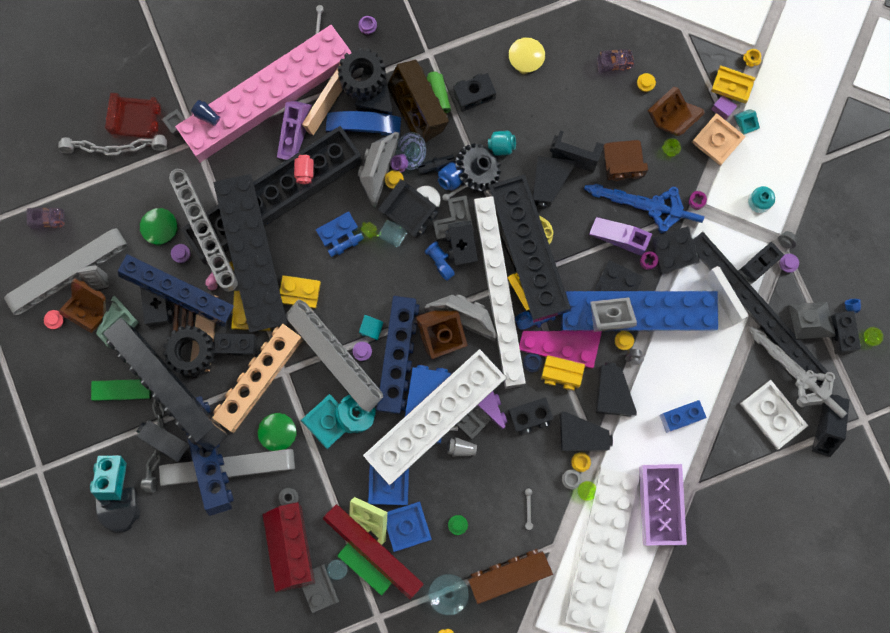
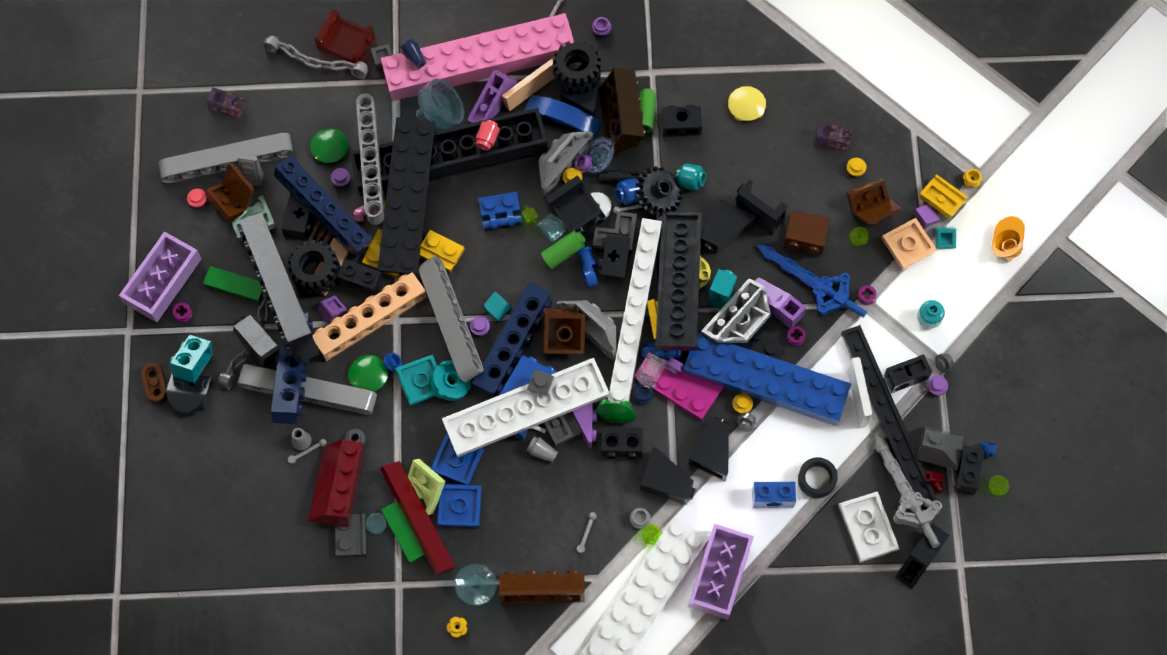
camera: 20 degrees right, 10 degrees down
green plate [448,515,468,535] -> none
yellow brick [541,355,585,391] -> none
yellow plate [571,452,591,472] -> none
light grey slope [591,297,637,332] -> none
black plate [652,226,700,275] -> none
none -> lavender brick [119,232,202,323]
none -> reddish brown plate [141,363,167,403]
none -> magenta bush [173,303,192,323]
none -> light grey hinge [288,439,327,464]
none -> light grey cone [291,428,312,450]
none -> medium lavender slope [316,295,347,324]
none -> blue plate [383,353,402,371]
none -> clear light blue piece [416,79,464,130]
none -> dark grey plate [527,369,554,397]
none -> bright green brick [541,230,586,269]
none -> green dish [596,399,636,424]
none -> clear brick [637,353,667,388]
none -> medium lavender plate [665,357,684,374]
none -> light grey wedge [701,278,771,343]
none -> teal brick [707,269,737,309]
none -> black tyre [798,457,838,498]
none -> dark red arm [924,471,944,494]
none -> light orange piece [992,216,1025,261]

